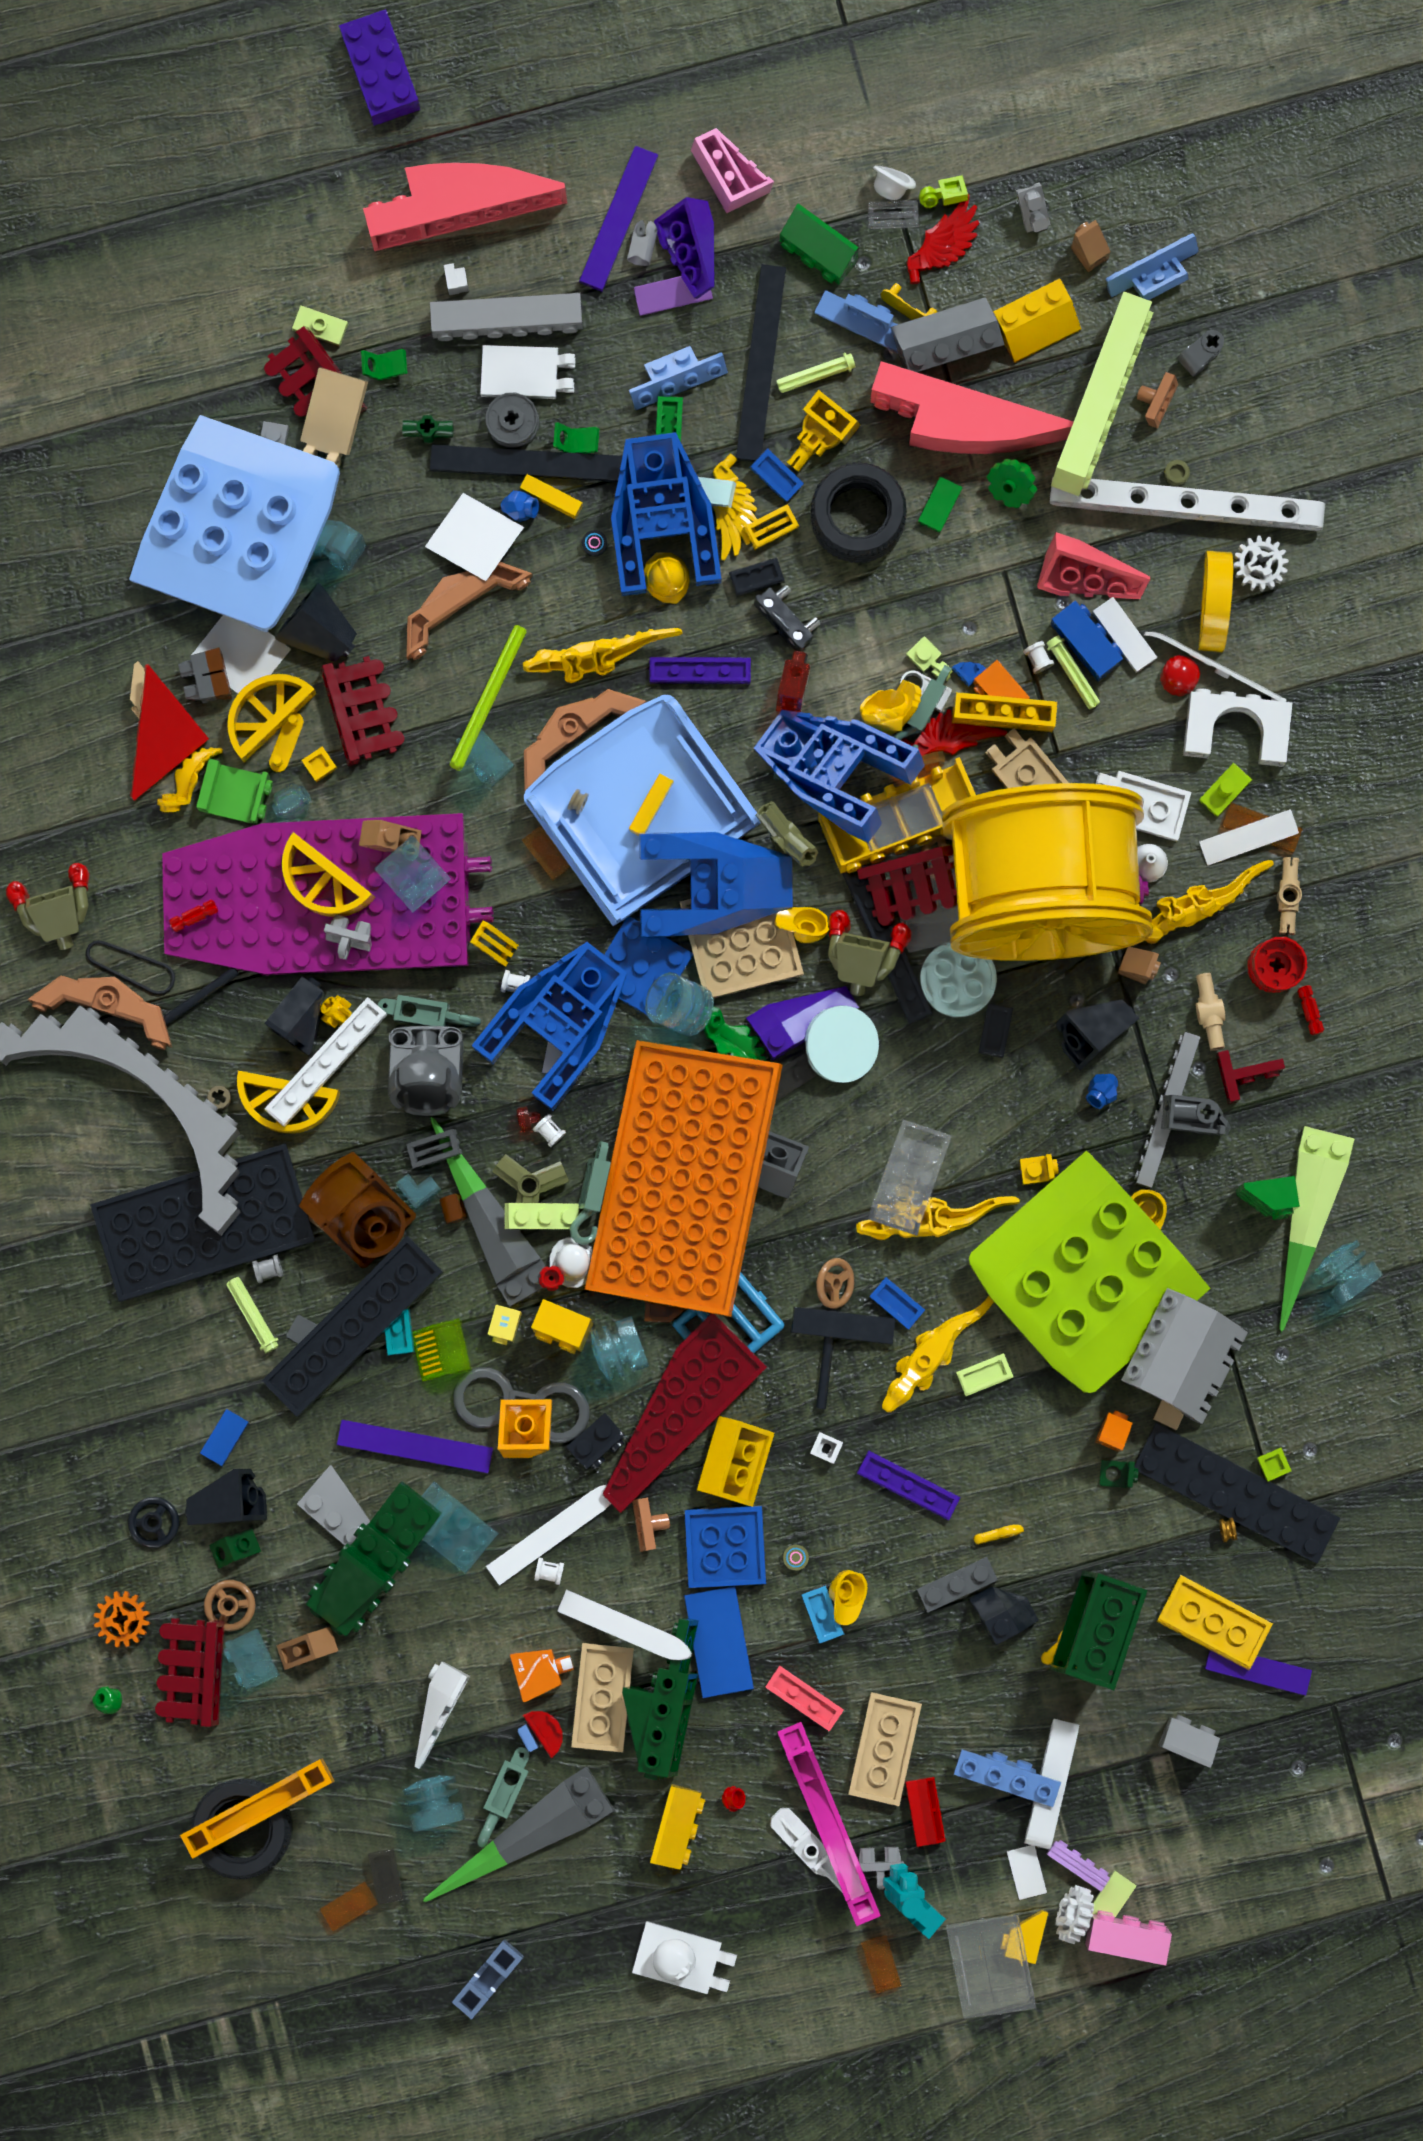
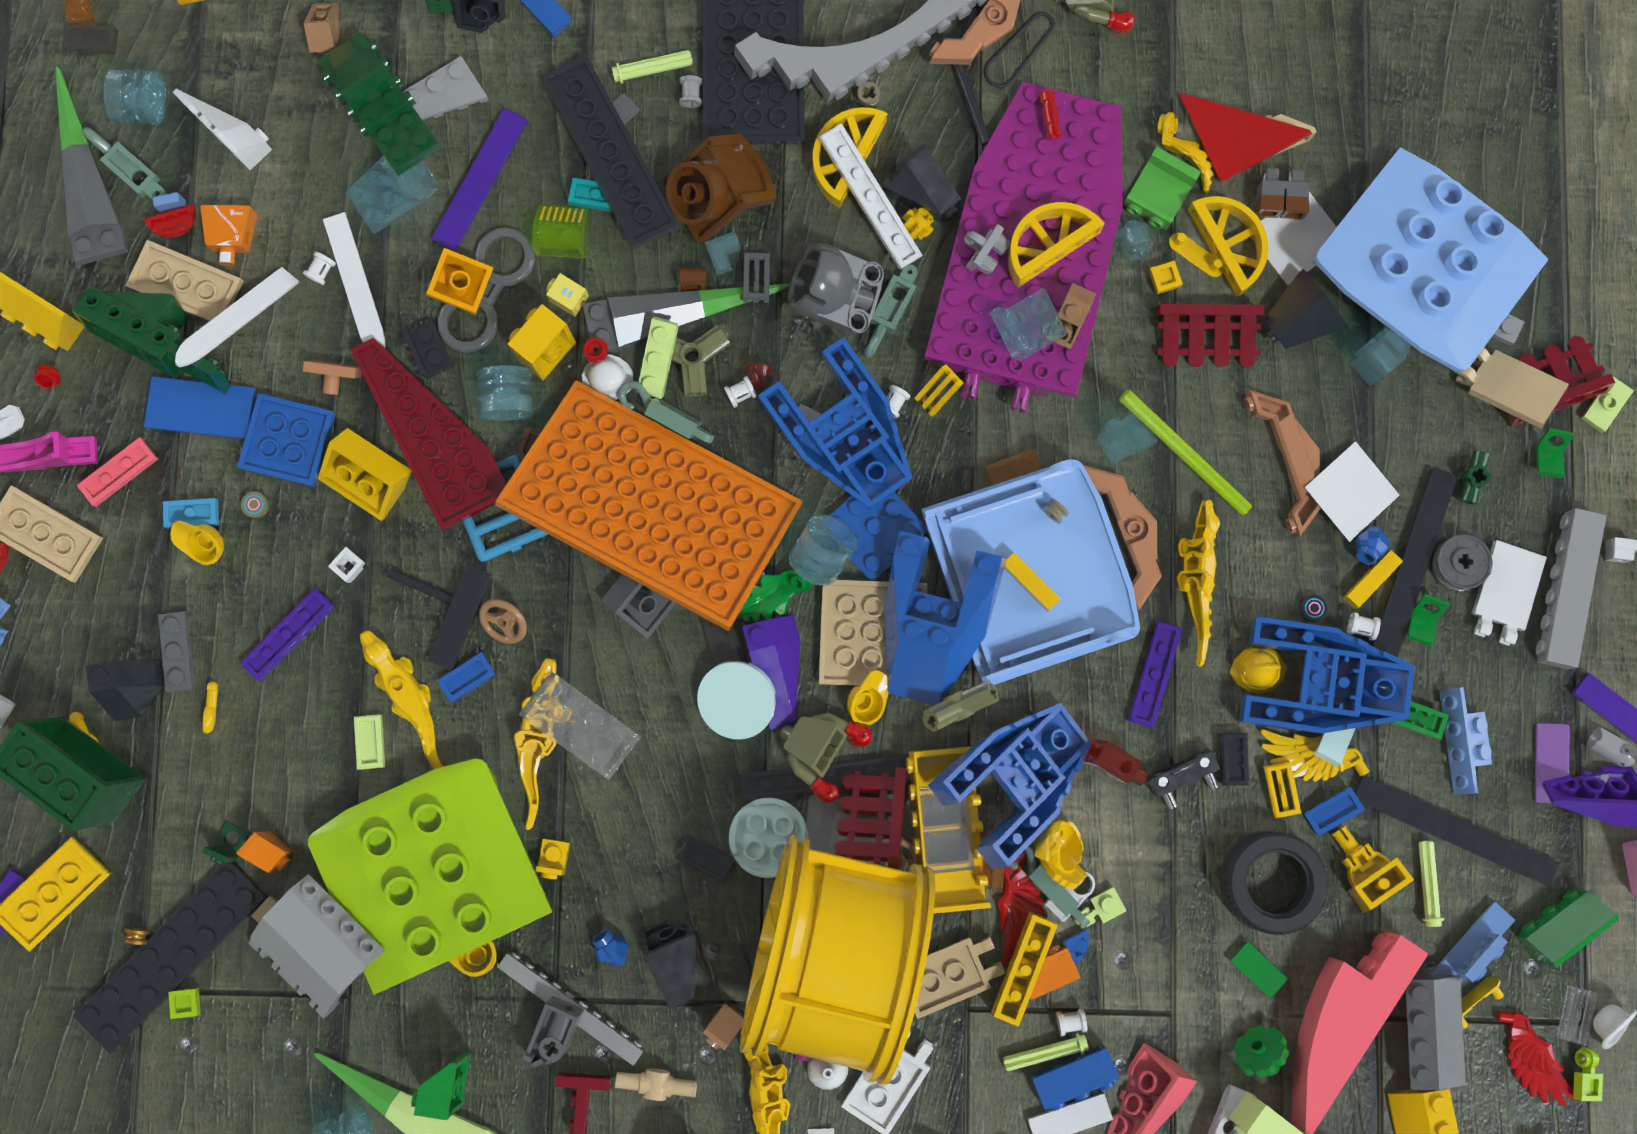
camera: 100 degrees right, 0 degrees up
none -> white bush [1347,612,1381,641]

